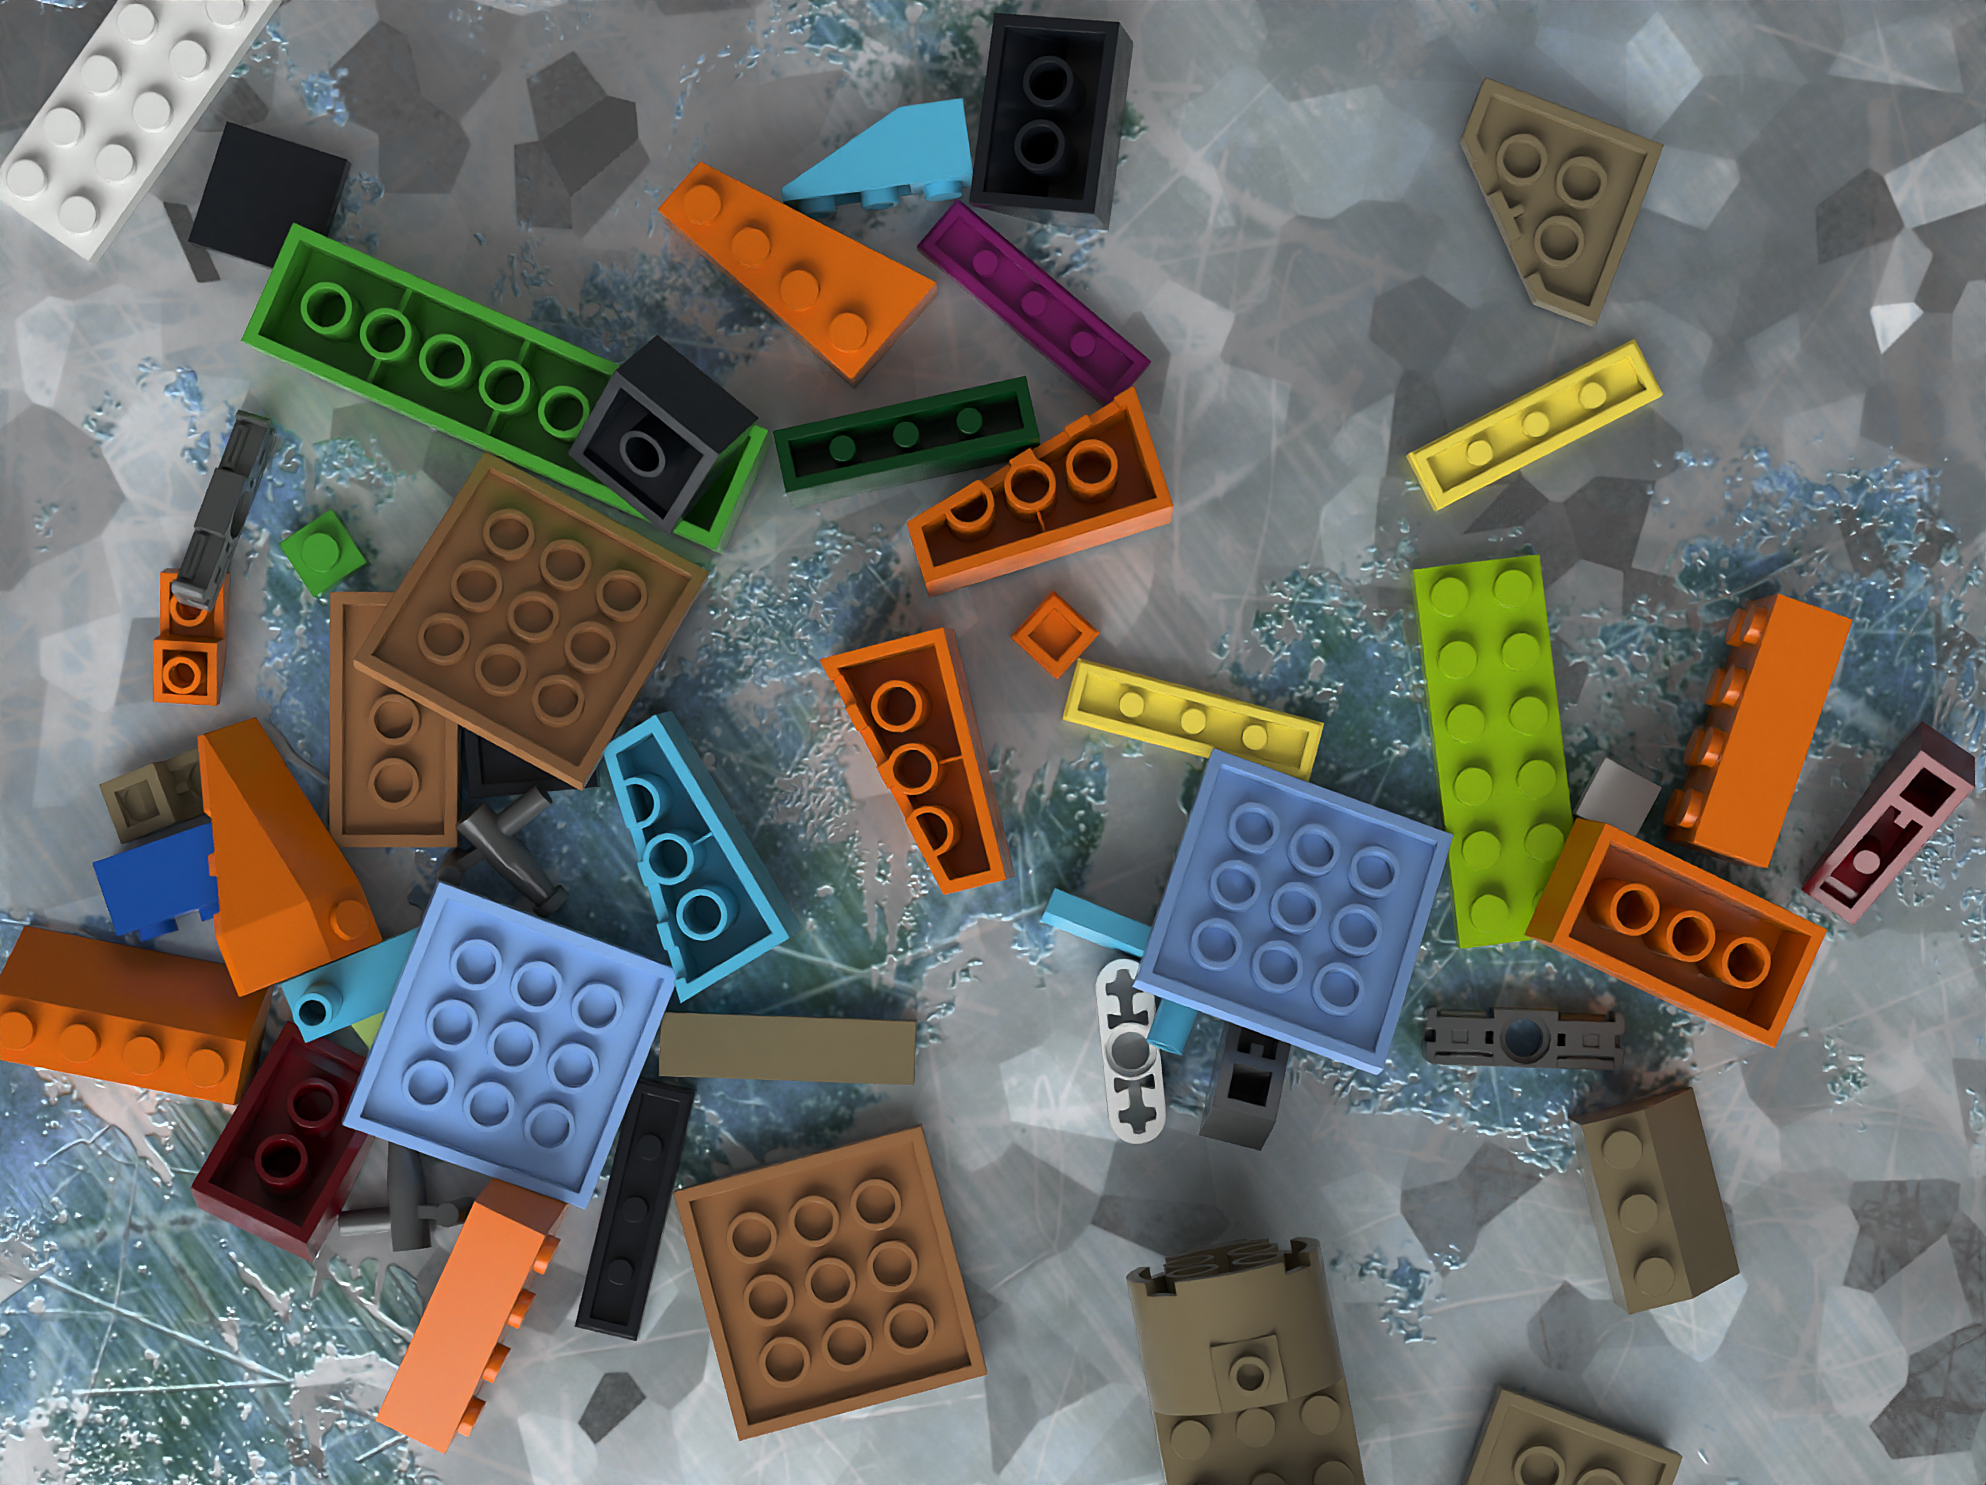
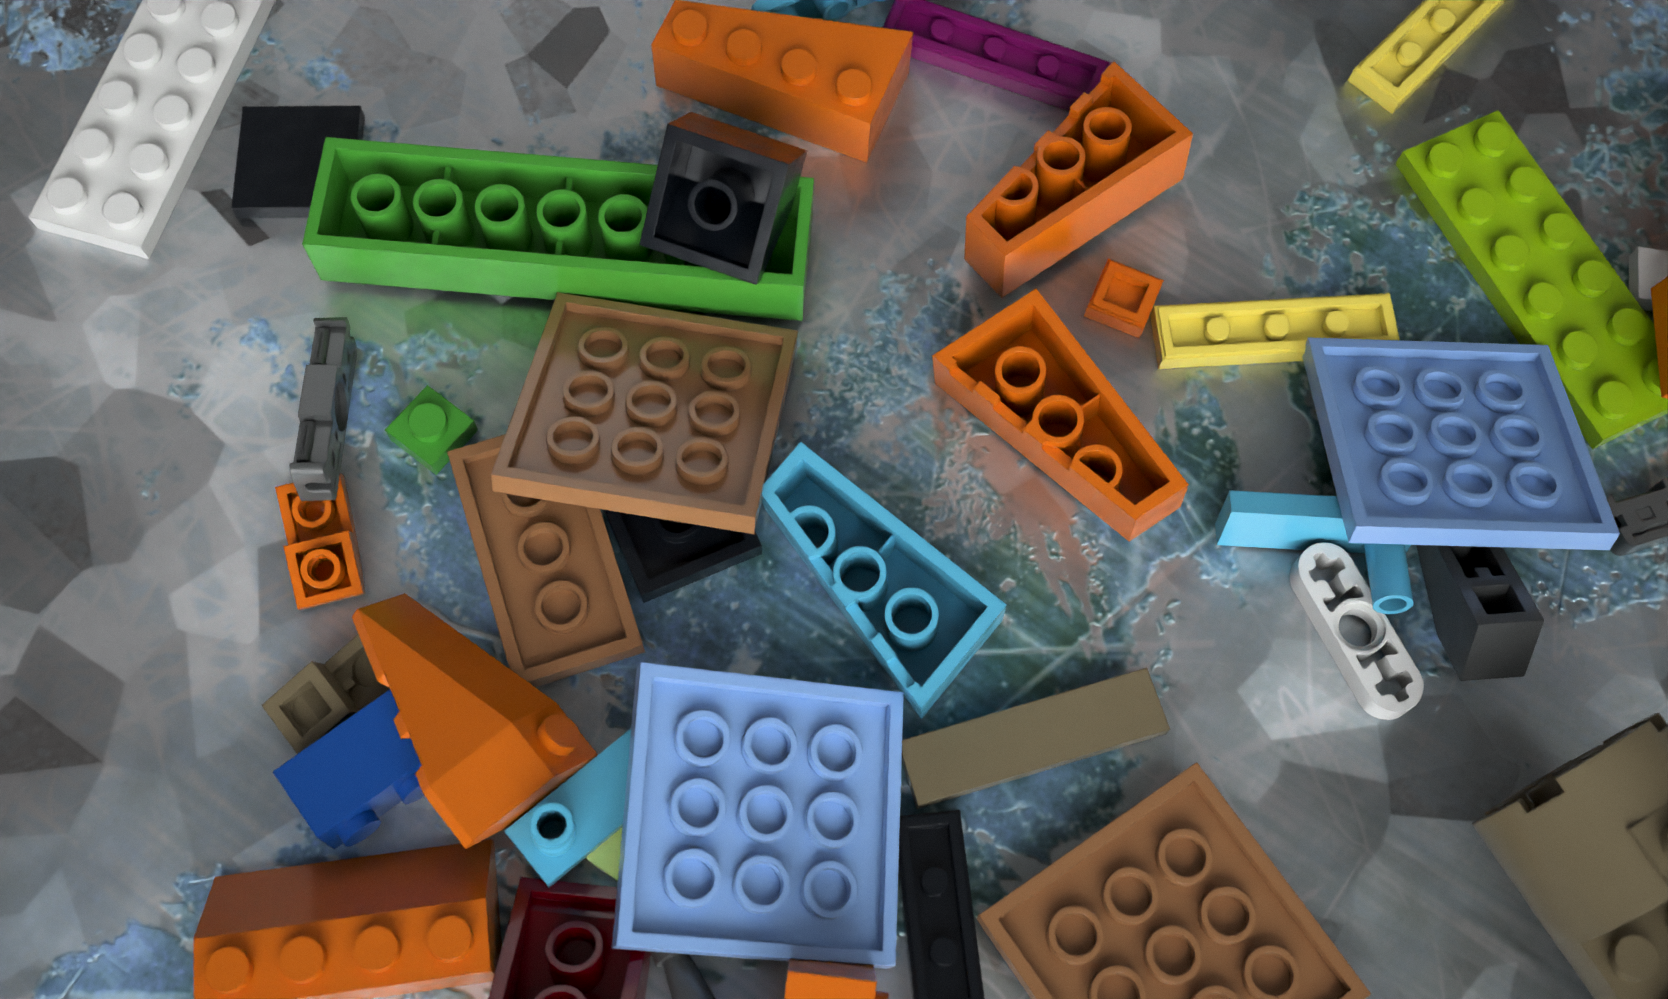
camera: 20 degrees left, 20 degrees down
dark grey piece [436,783,569,918] -> none
dark green brick [773,376,1040,509] -> none

